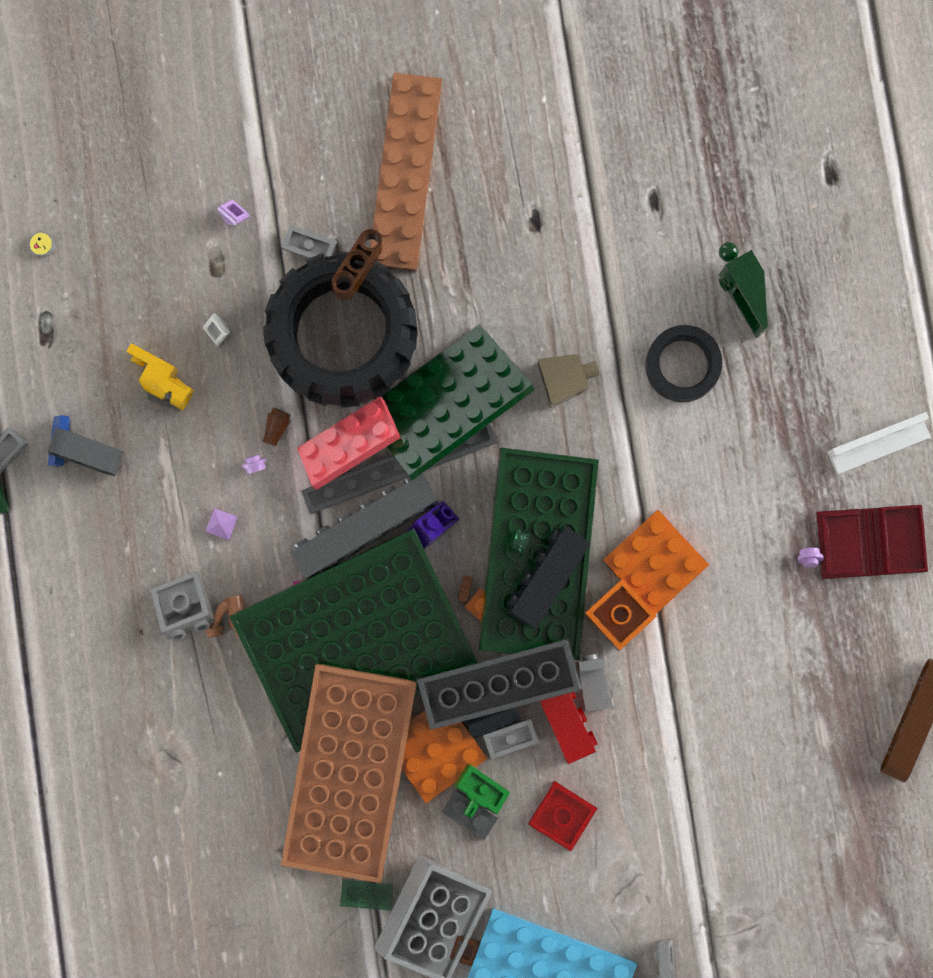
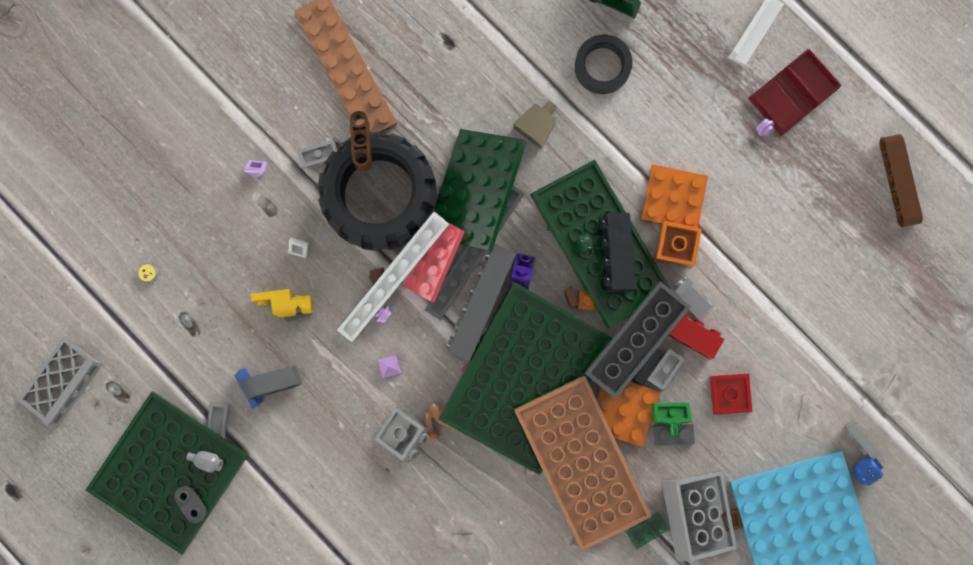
camera: 40 degrees left, 0 degrees up
none -> white plate [337,212,449,342]

